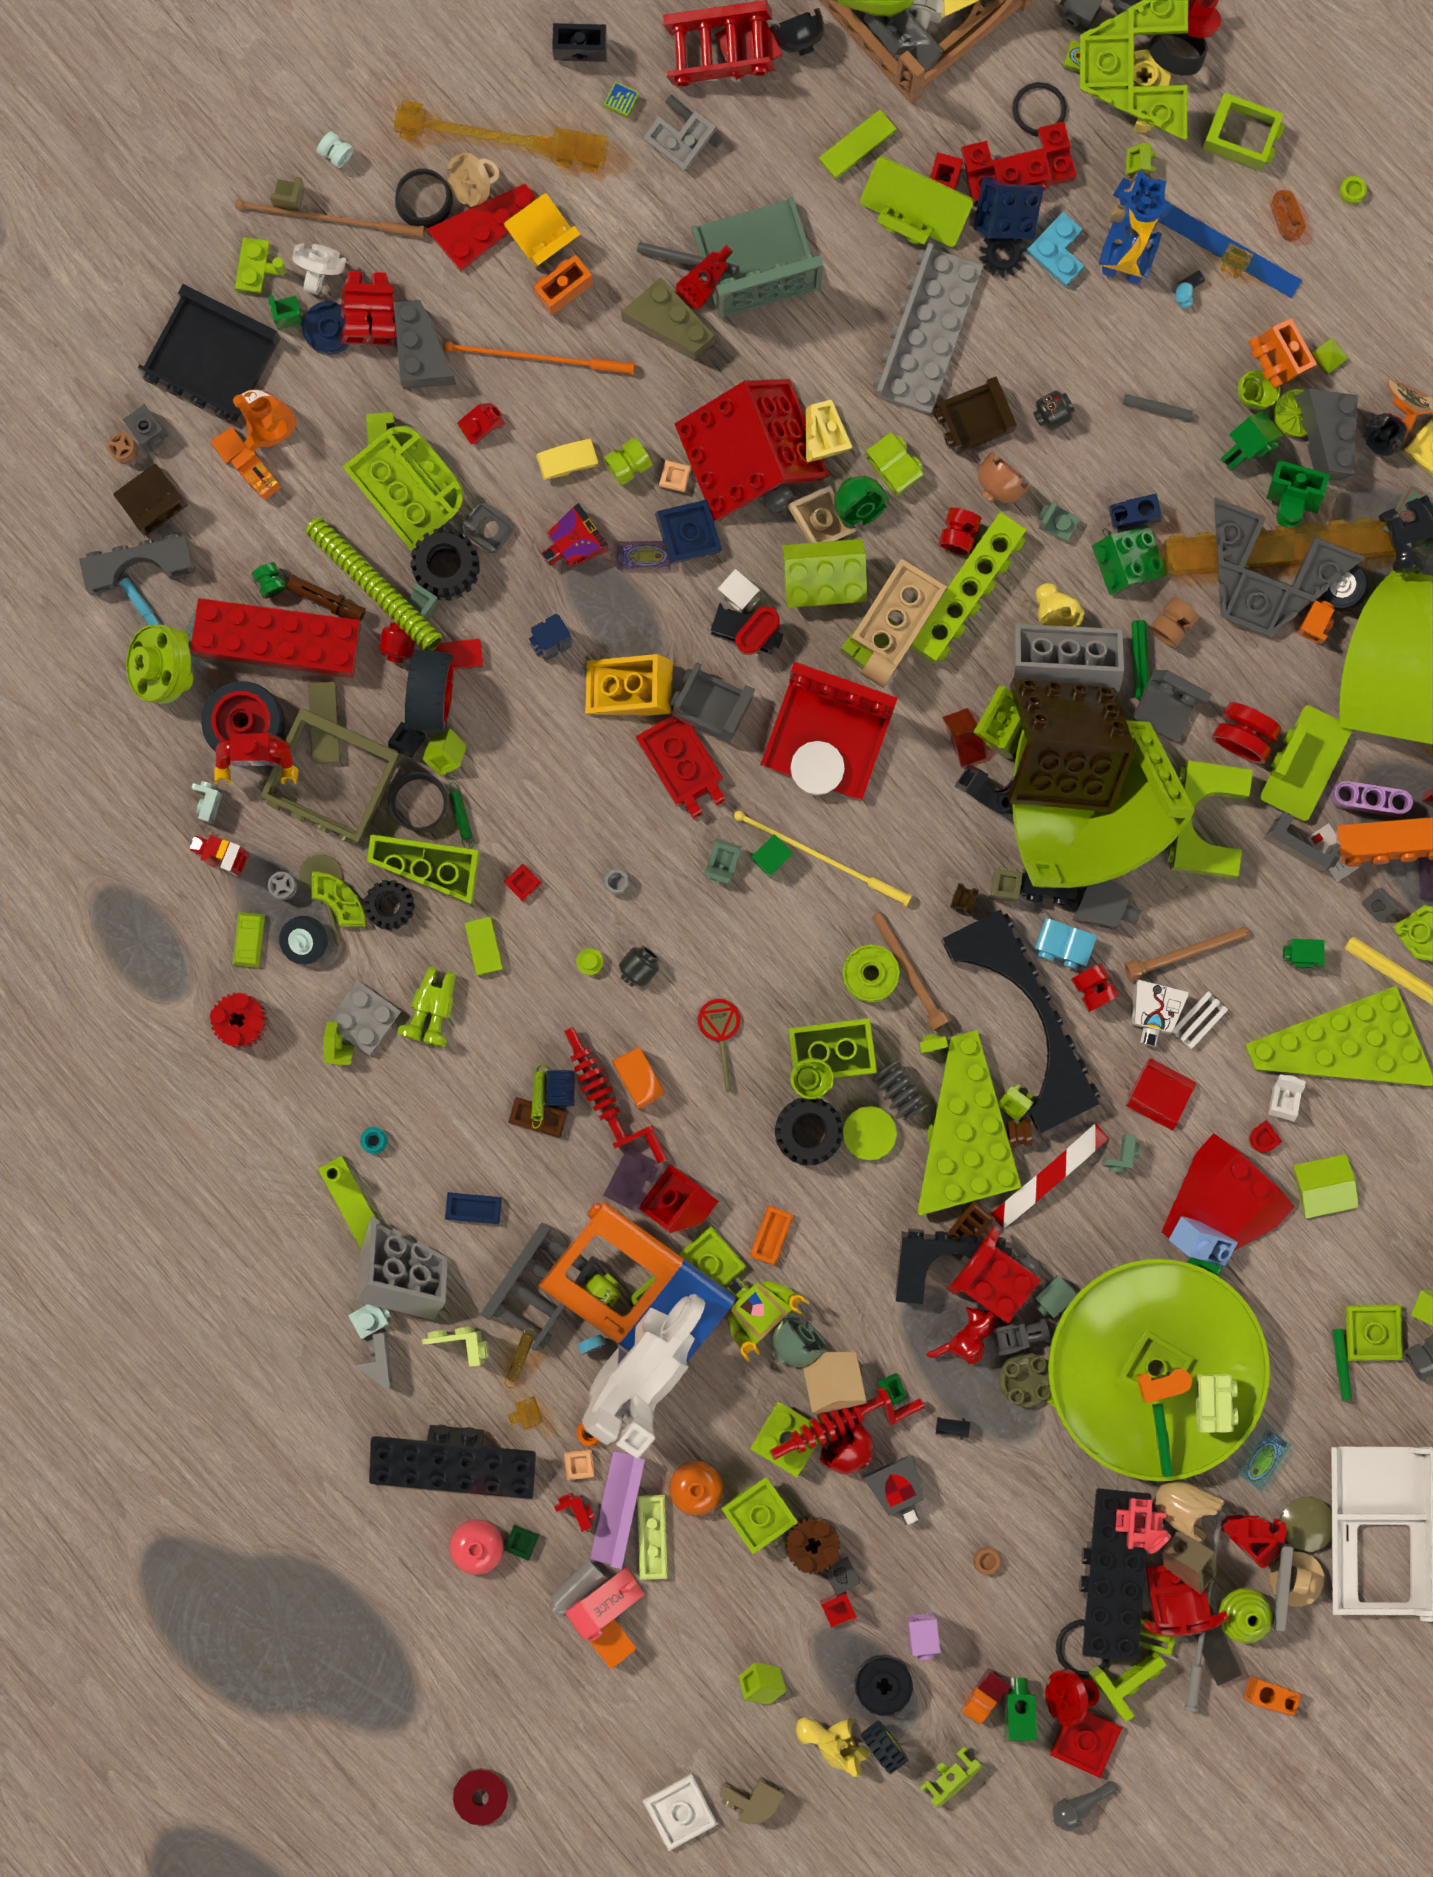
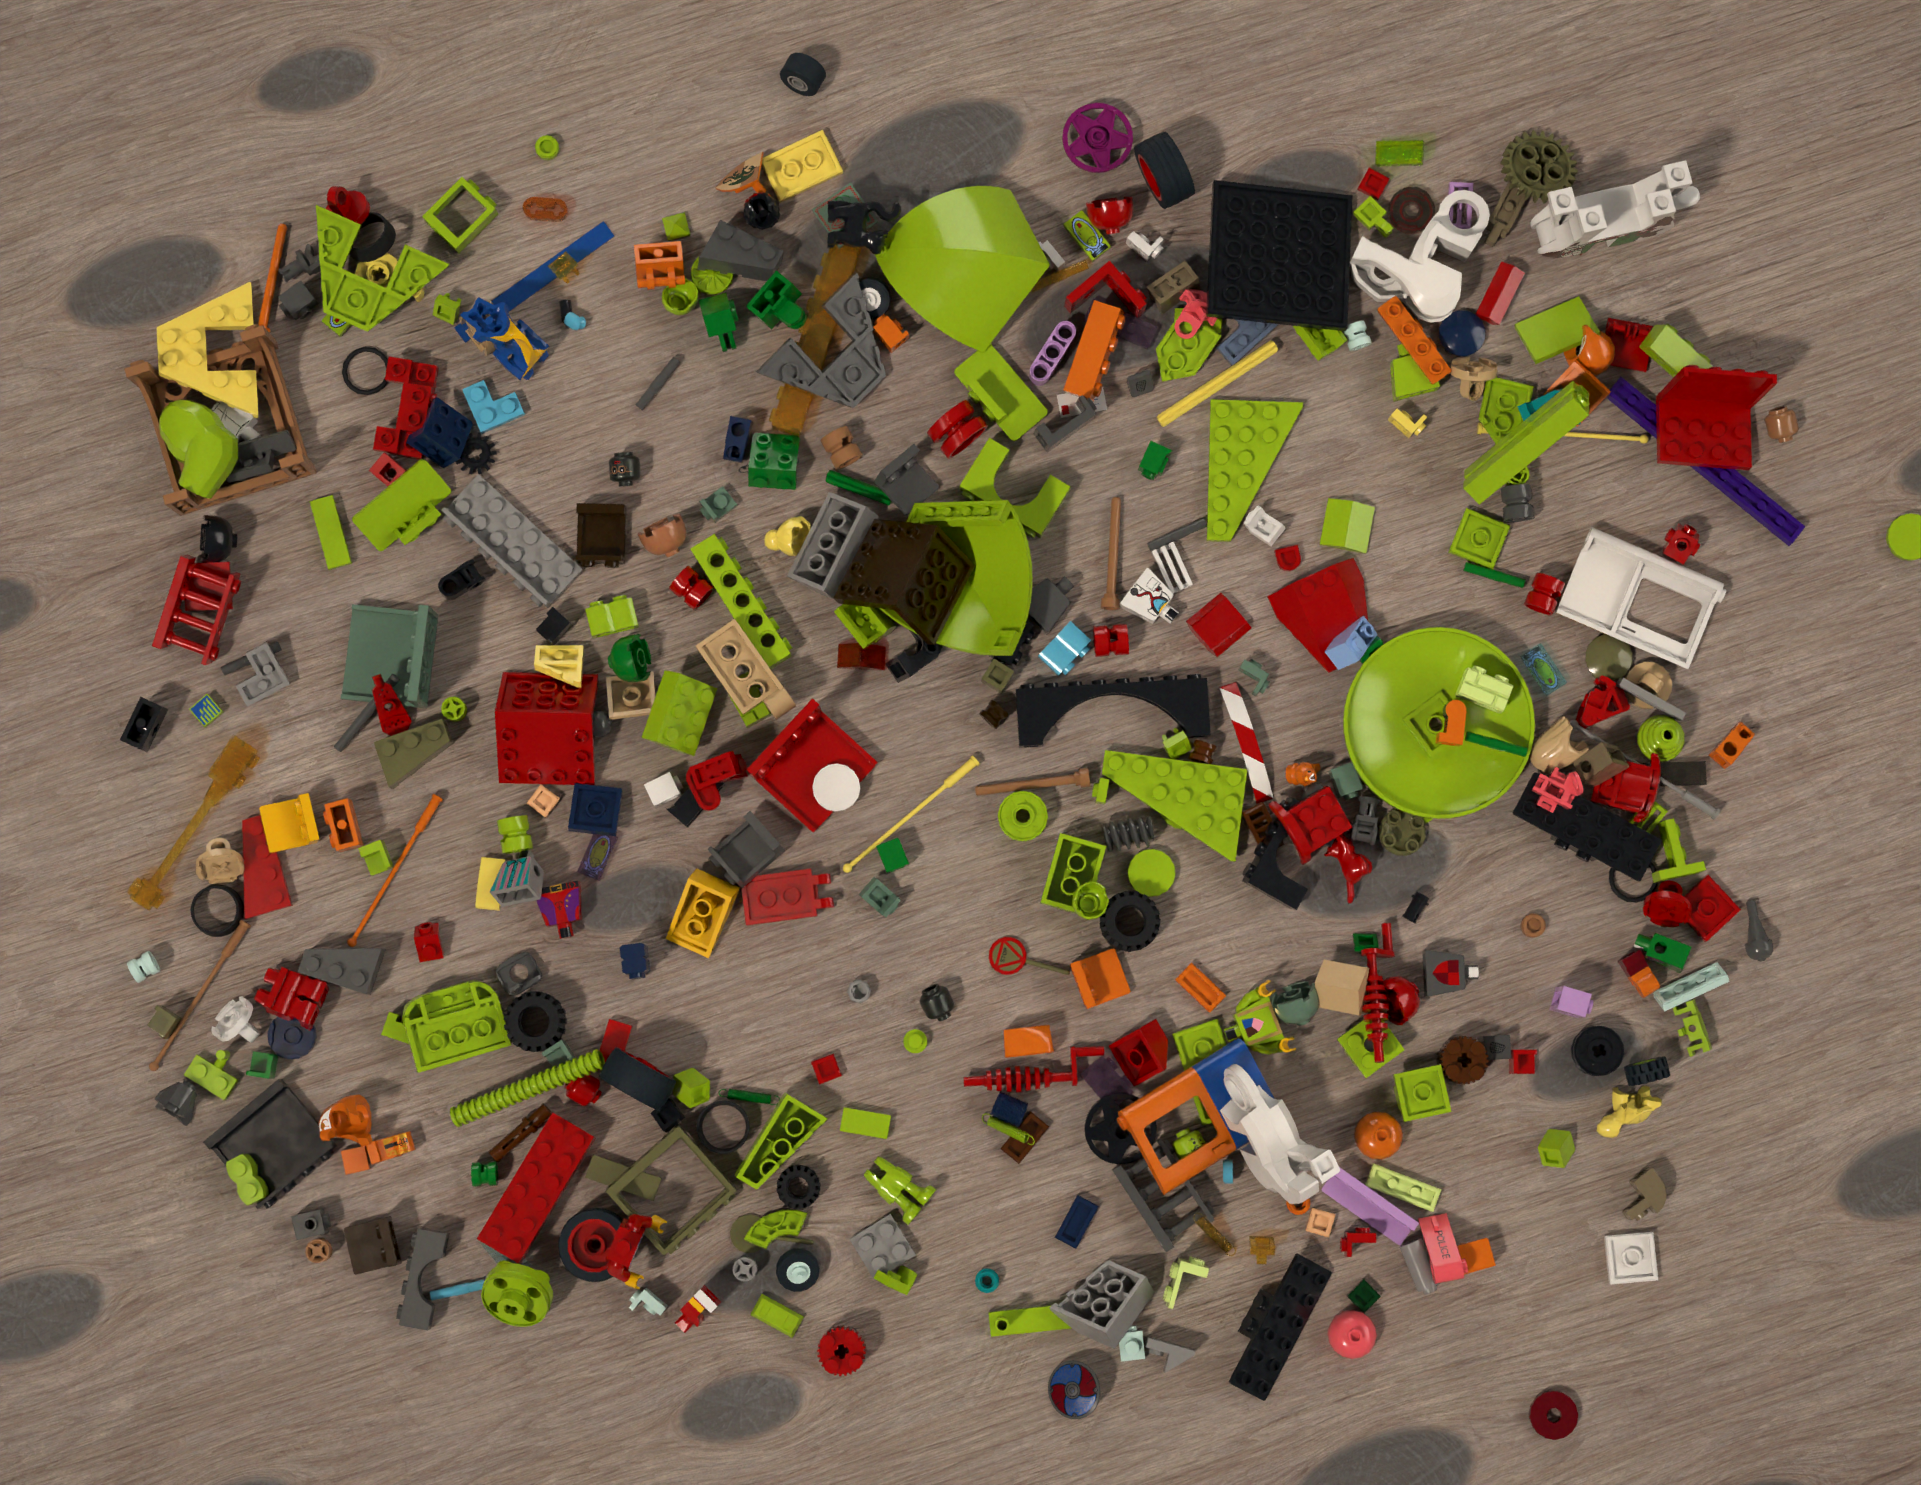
camera: 70 degrees left, 0 degrees up
none -> dark grey brick [155,1081,197,1126]
none -> lime brick [226,1154,269,1206]
none -> lime panel [358,840,394,876]
none -> black piece [438,559,486,600]
none -> lime wheel [441,697,467,722]
none -> light grey torso [490,850,544,907]
none -> black panel [536,607,573,645]
none -> red bracket [689,751,748,790]
none -> shield [1048,1360,1100,1419]
none -> orange bracket [1069,948,1131,1009]
none -> black wheel [1084,1093,1157,1164]
none -> dark grey piece [1147,518,1207,551]
none -> orange animal [1285,762,1321,786]
none -> red wheel [1524,573,1565,615]
none -> light aqua tile [1653,962,1729,1012]

